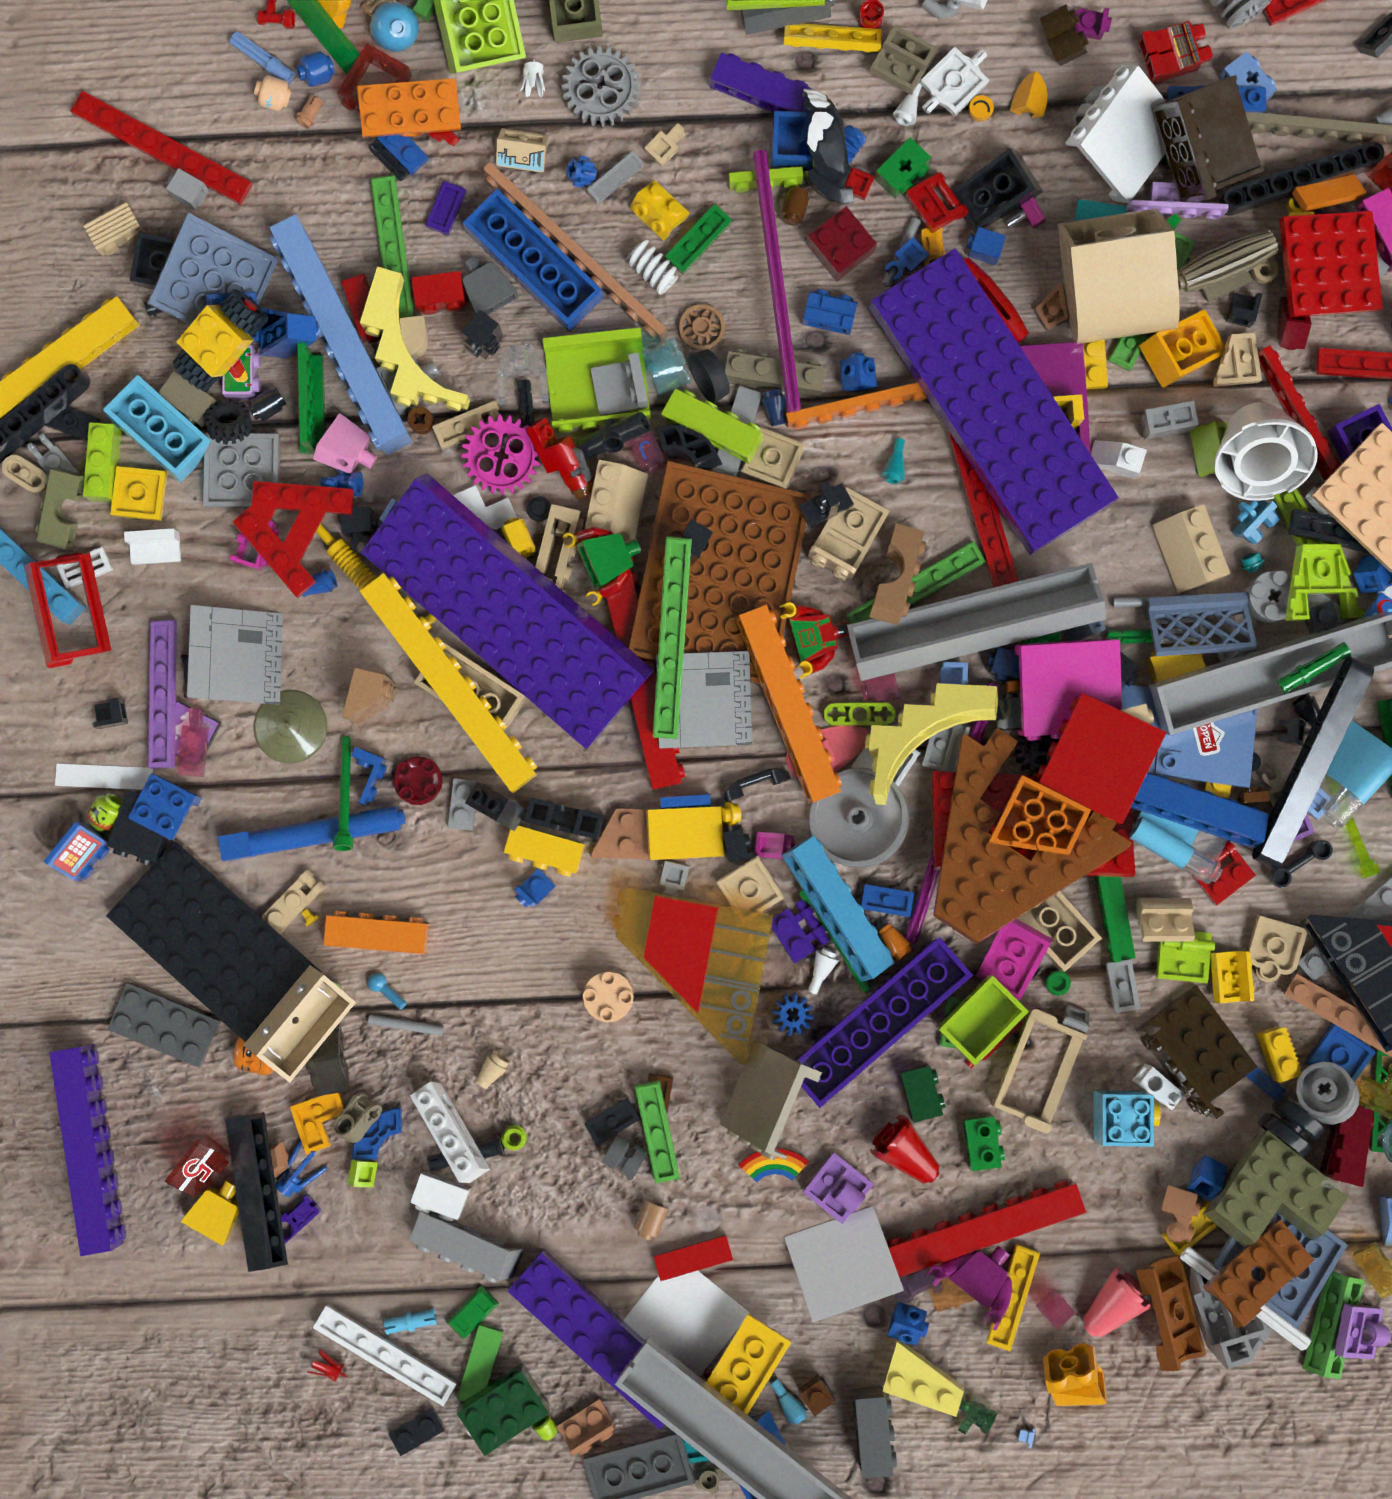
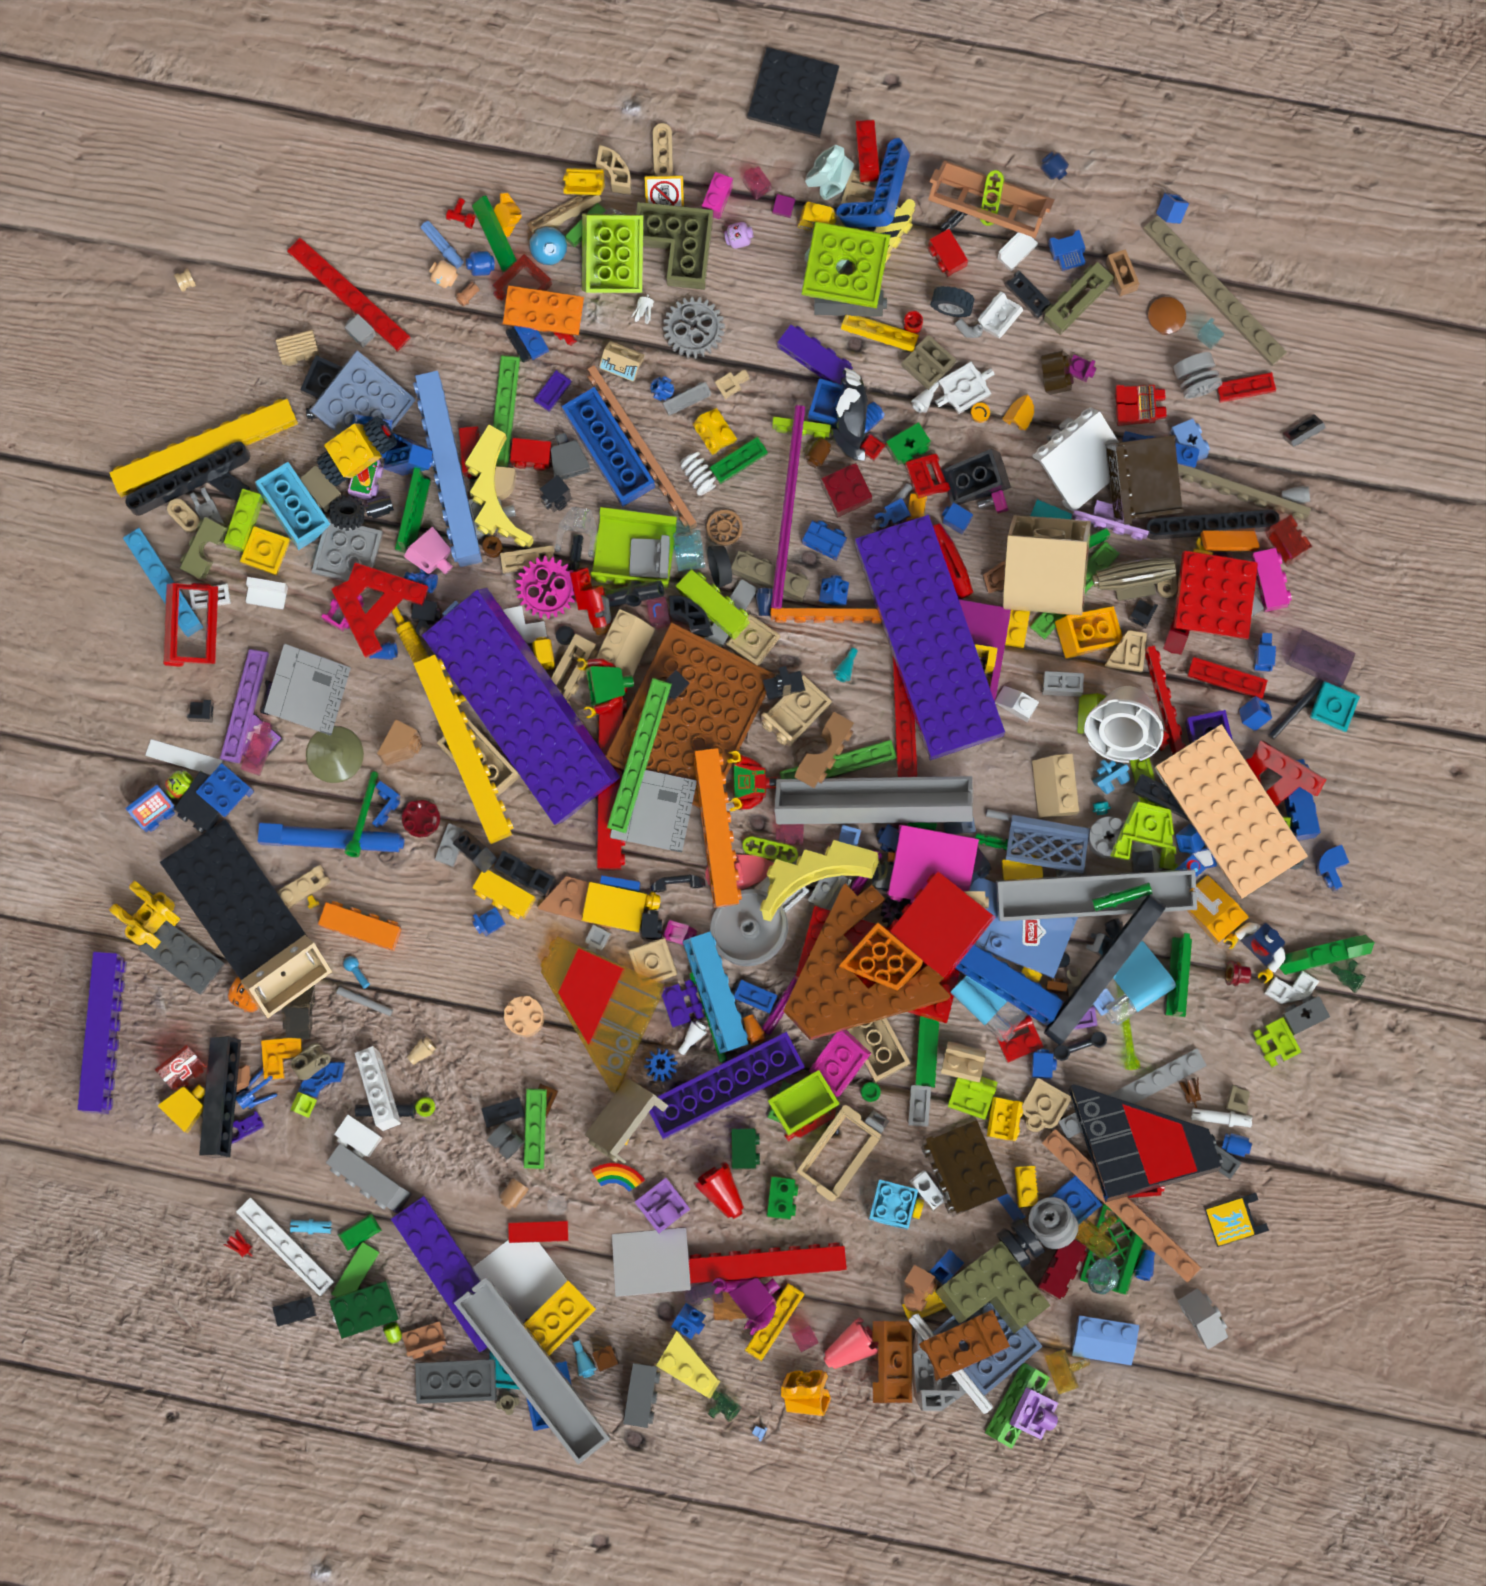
camera: 15 degrees right, 5 degrees down
none -> yellow piece [108,880,181,949]
none -> blue brick [1031,1049,1057,1079]

